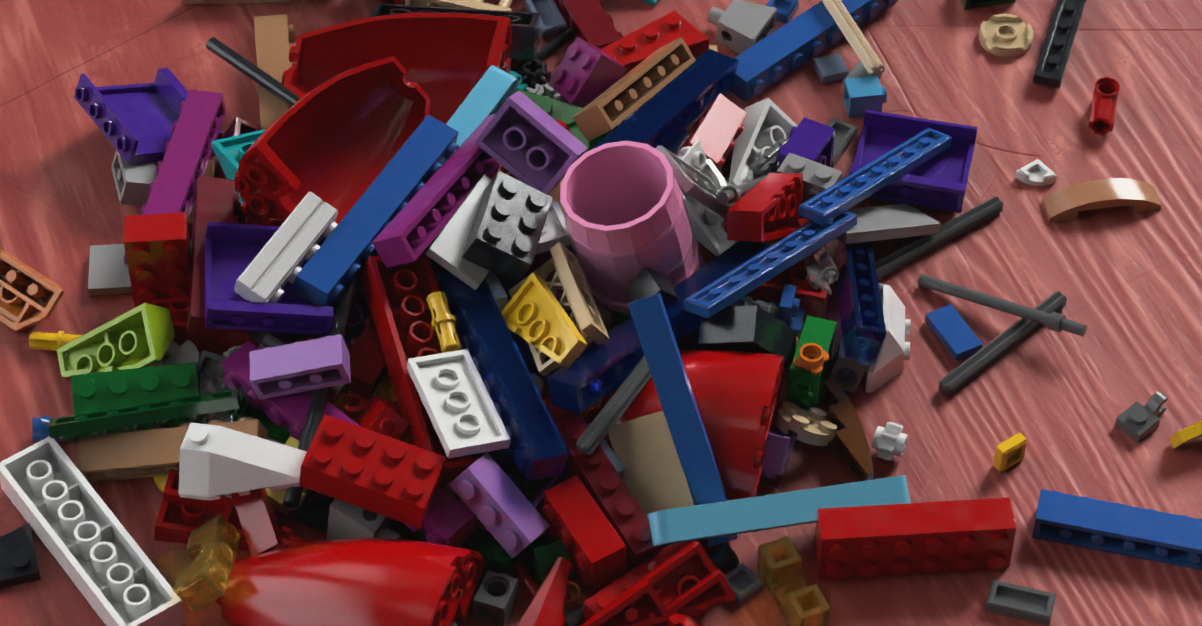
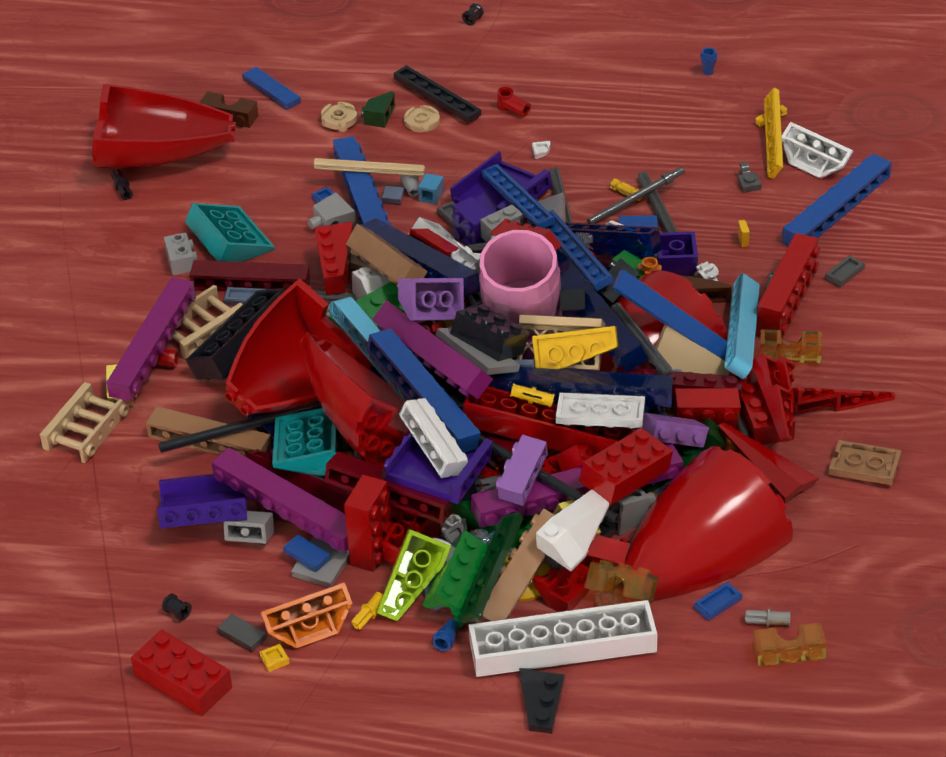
camera: 60 degrees left, 5 degrees down
magenta brick [548,36,627,108] -> none
dark grey axle [751,139,788,177] -> none
nougat slope [1042,178,1162,222] -> none
none -> blue tile [283,535,331,572]
none -> yellow axle [610,179,644,201]
none -> dark purple brick [655,232,698,276]

